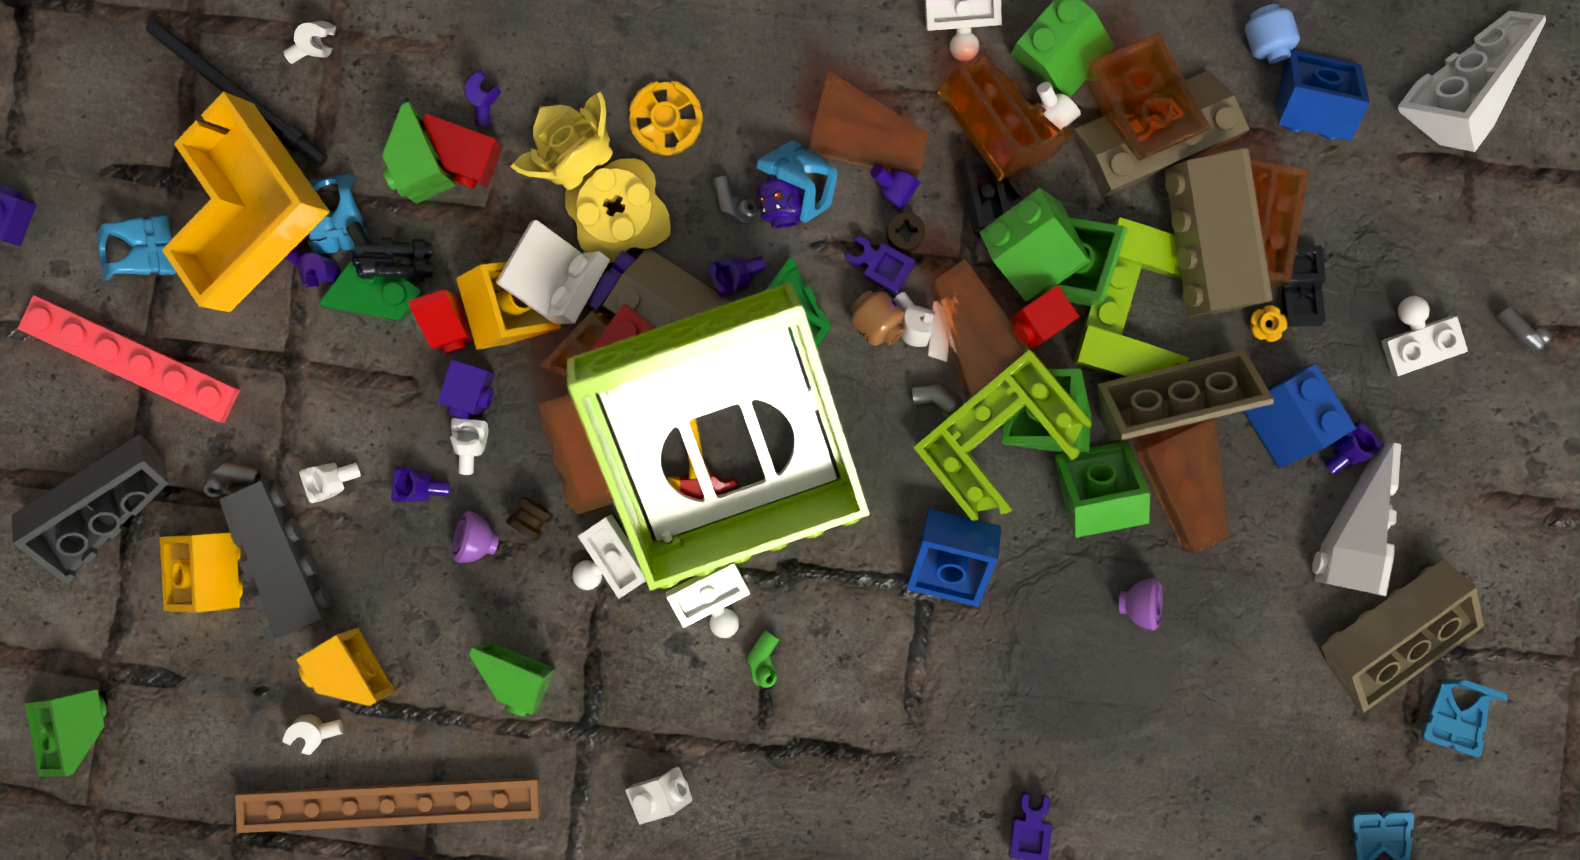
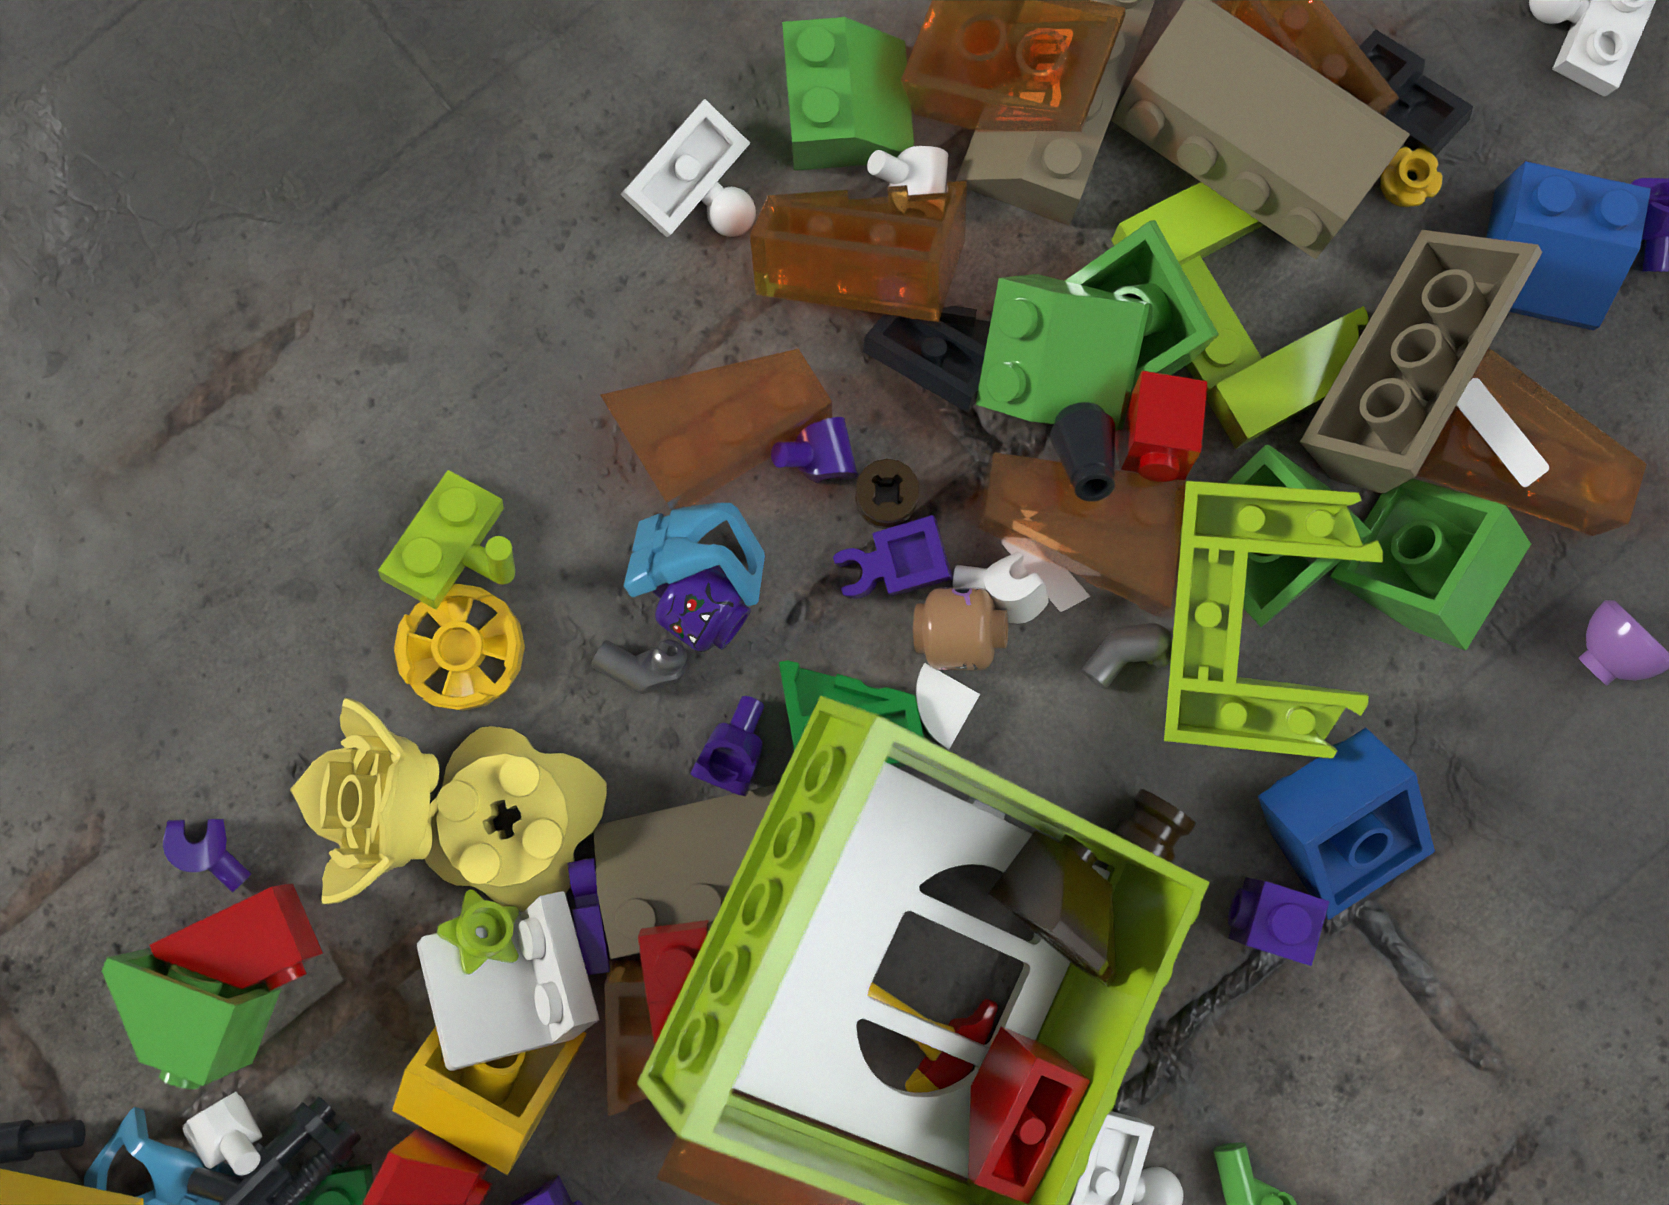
camera: 45 degrees left, 5 degrees down
none -> white piece [183,1091,263,1175]
none -> lime plate [378,470,515,610]
none -> lime plate [437,890,519,975]
none -> white tile [916,663,980,750]
none -> red slope [968,1026,1091,1204]
none -> dark brown slope [988,830,1116,987]
none -> black cone [1050,402,1115,502]
none -> dark brown wheel [1113,789,1196,863]
none -> dark purple brick [1228,877,1330,966]
none -> white sticker [1456,378,1549,487]

